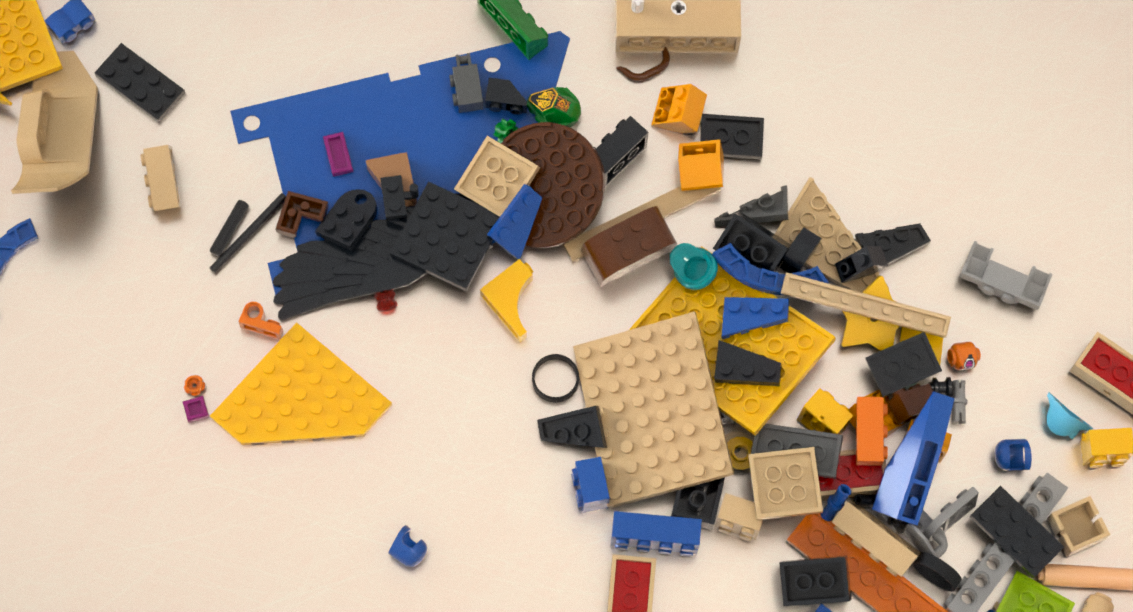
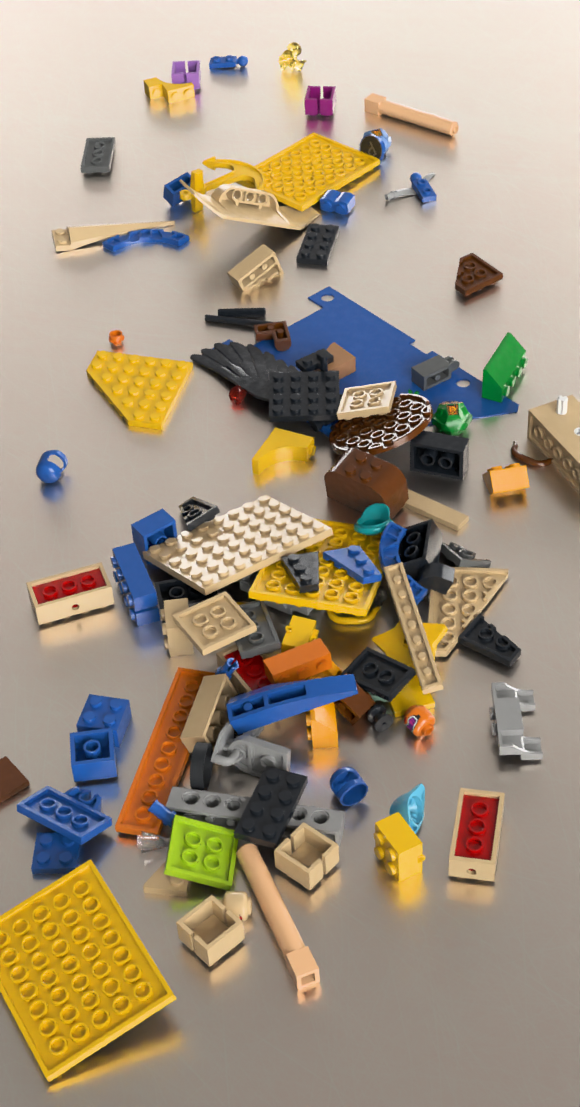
camera: 70 degrees right, 30 degrees down
magenta tile [182,396,209,423] -> none
orange plate [238,301,283,339] -> none
black plate [315,189,378,251] -> none
magenta tile [323,132,353,177] -> none
black slope [485,78,527,115] -> none
blue wing [487,184,542,260] -> none
black tyre [532,354,579,403] -> none
light orange slope [678,140,724,191] -> none
black plate [700,114,764,160] -> none
black brick [779,556,852,606] -> none
black slope [835,246,888,283] -> none
light grey pin [952,380,968,424] -> none

